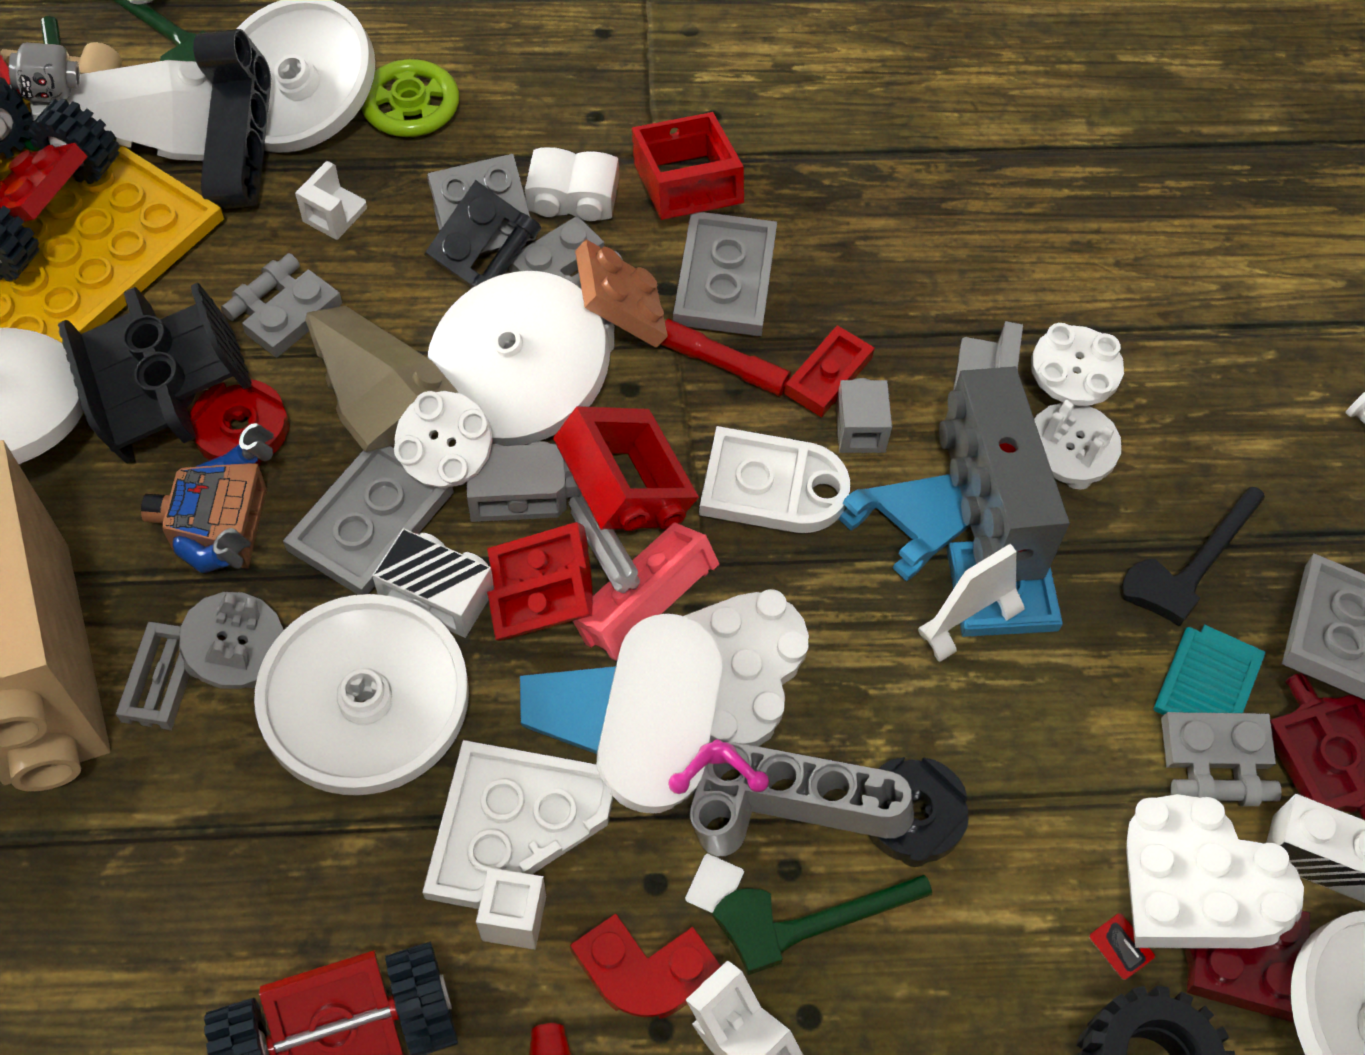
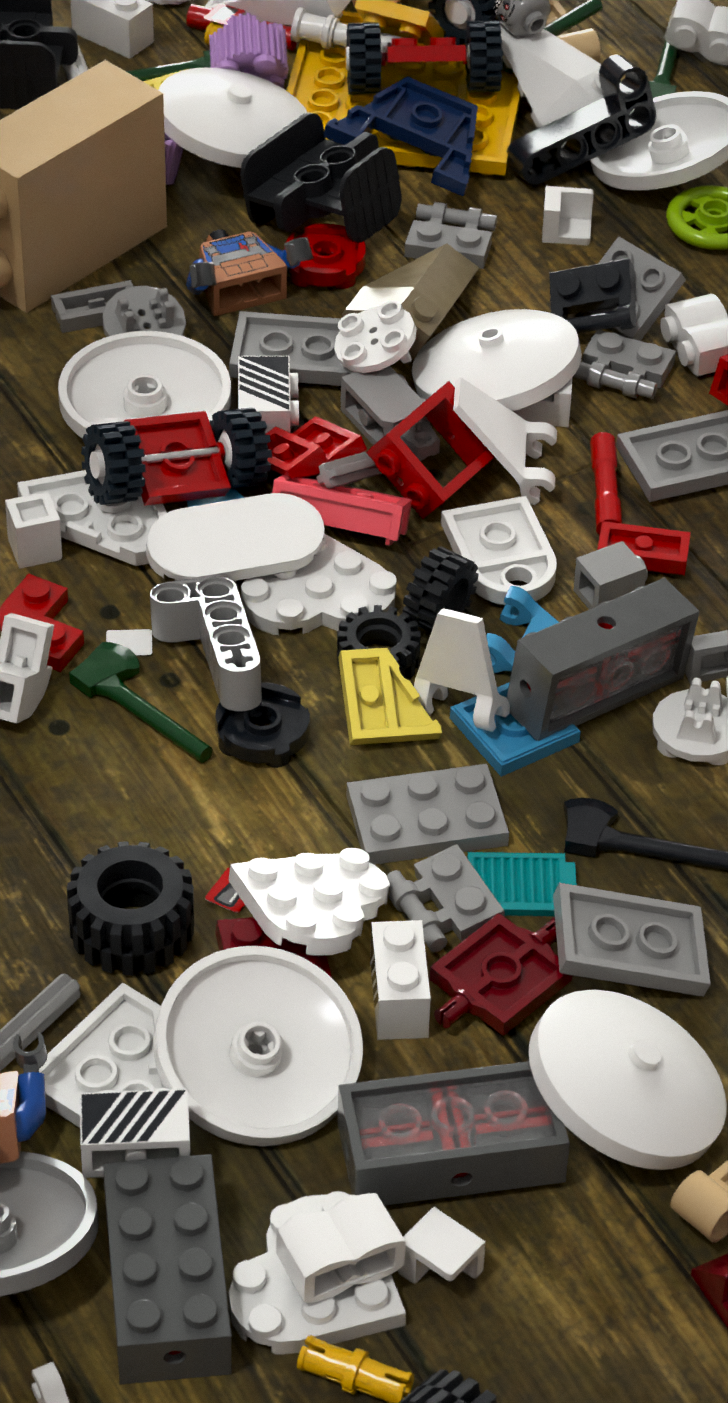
camera: 65 degrees right, 15 degrees down
nougat plate [575,239,668,348] -> none
dark pink piece [668,739,769,794] -> none
none -> plate [81,408,272,506]
none -> dark blue wing [323,76,478,196]
none -> black tyre [337,605,421,679]
none -> light yellow wing [338,648,442,745]
none -> light grey plate [346,764,509,865]
none -> black tyre [402,547,479,632]
none -> white flag [453,377,557,505]

